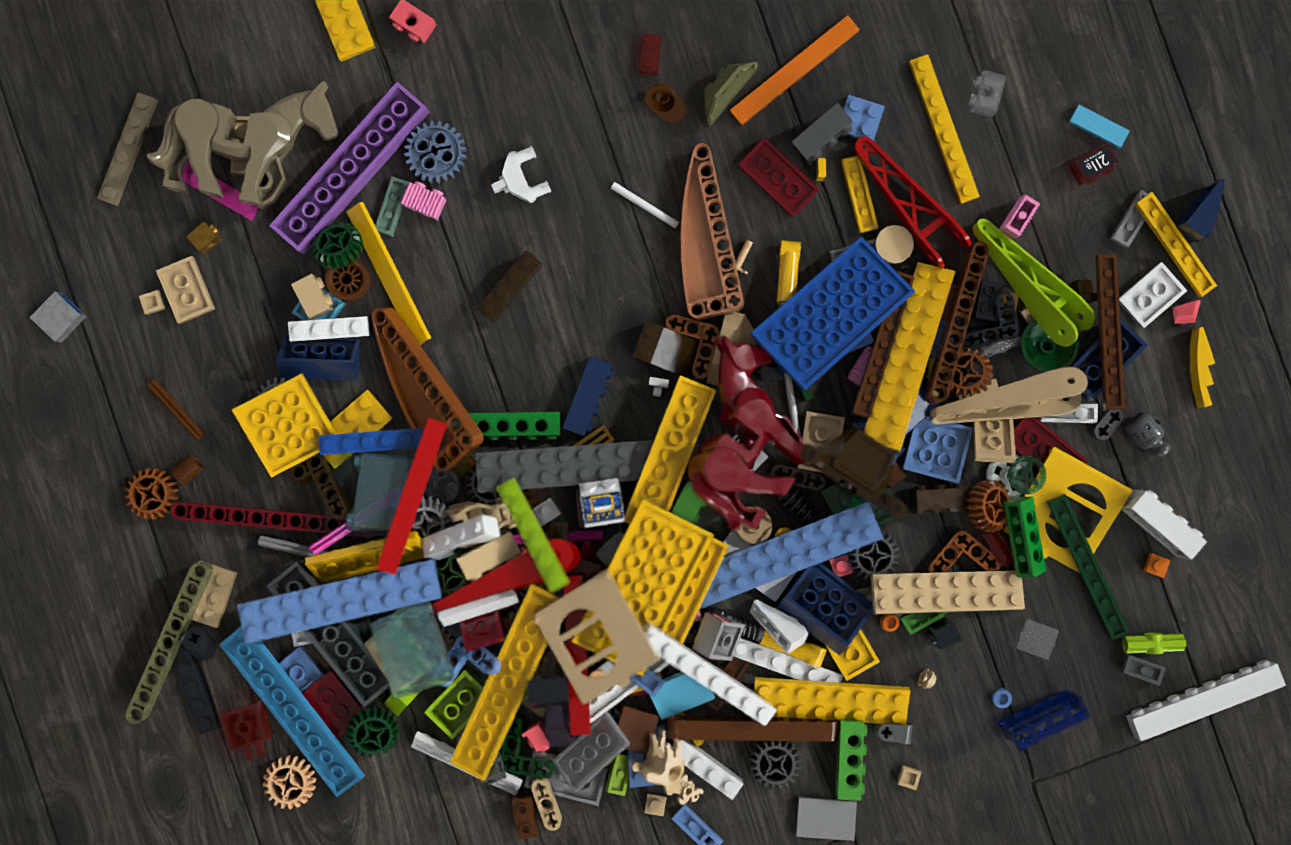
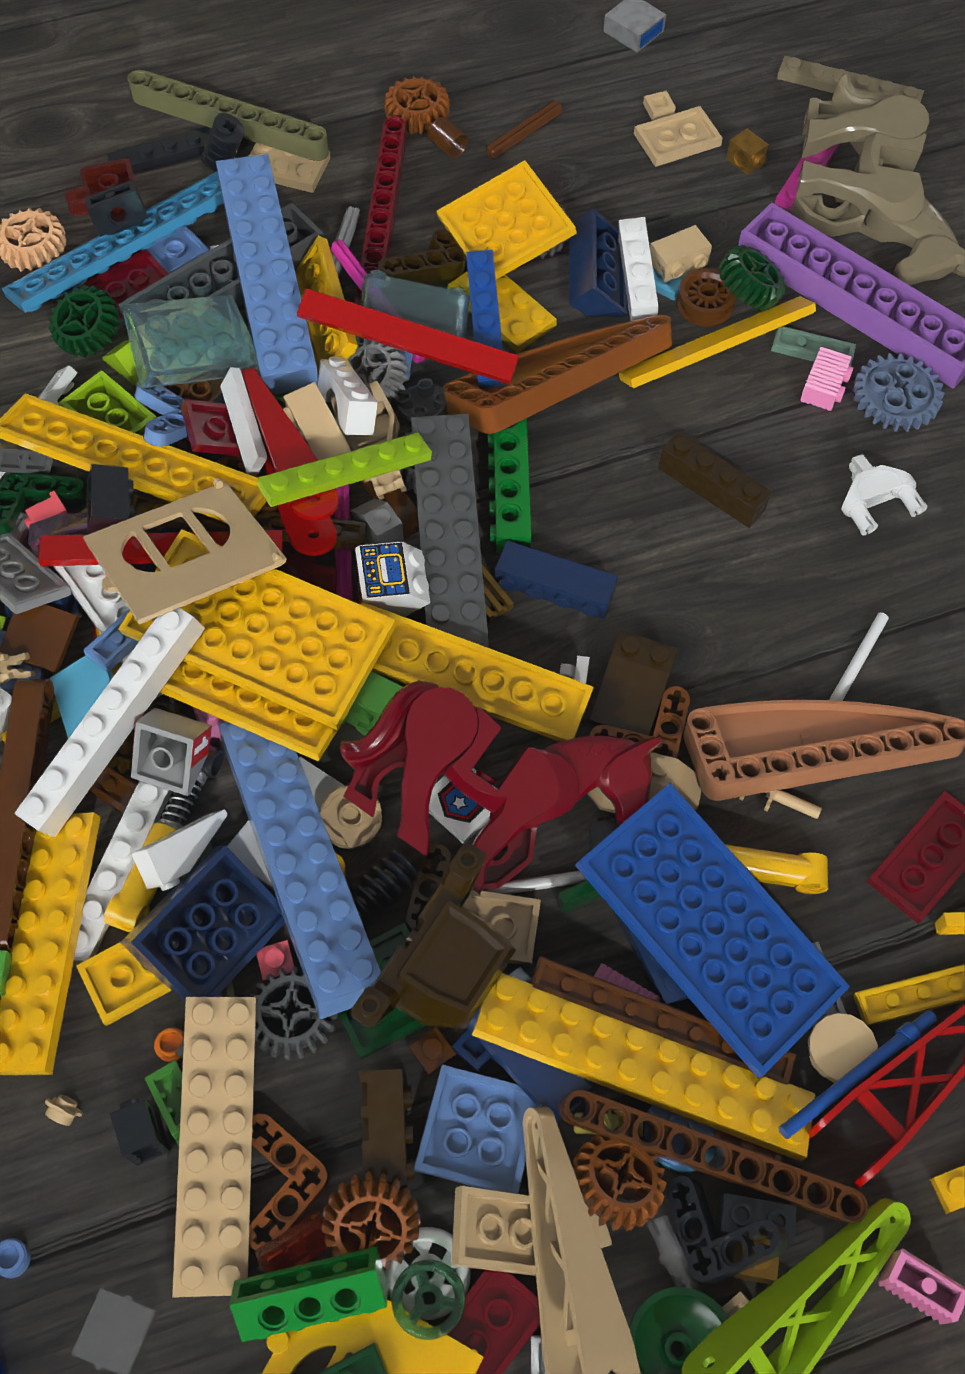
camera: 85 degrees right, 25 degrees down
none -> black brick [85,180,148,237]
none -> blue bar [778,1010,937,1139]

